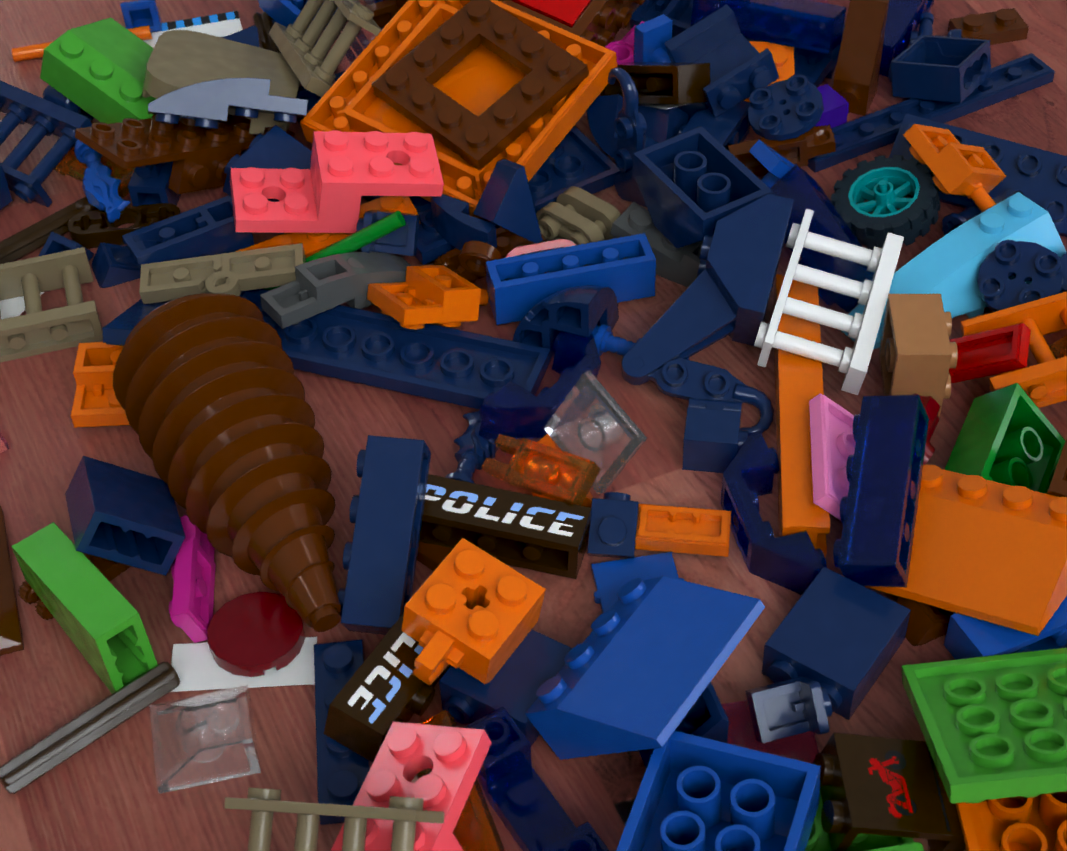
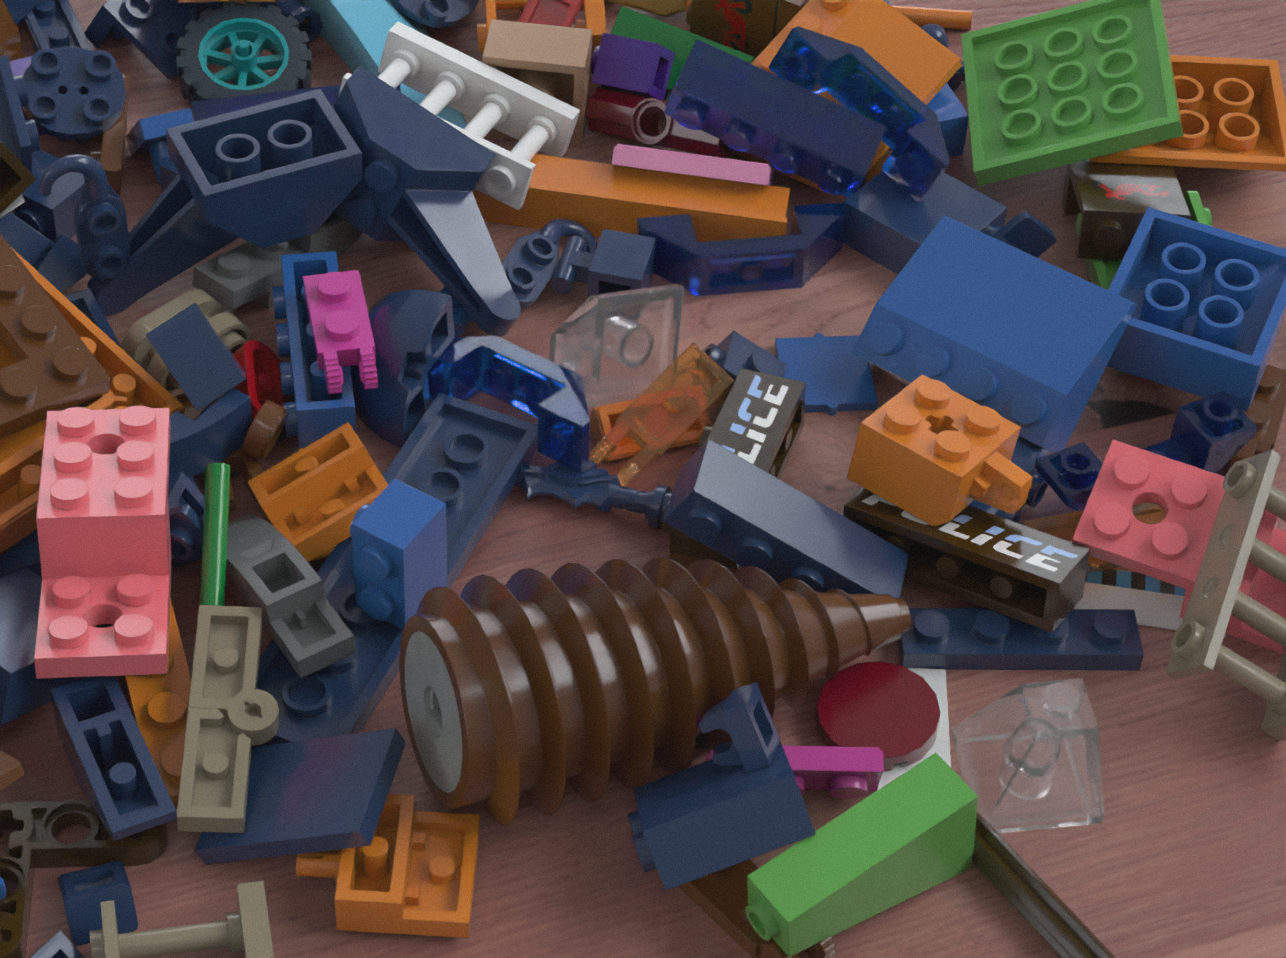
camera: 90 degrees left, 0 degrees up
orange plate [635,504,731,557] -> none
none -> dark pink hinge [303,270,378,394]
none -> blue brick [350,479,447,630]
none -> dark purple brick [591,33,675,100]
none -> dark blue tile [699,682,780,772]
none -> clear blue slope [768,26,951,203]

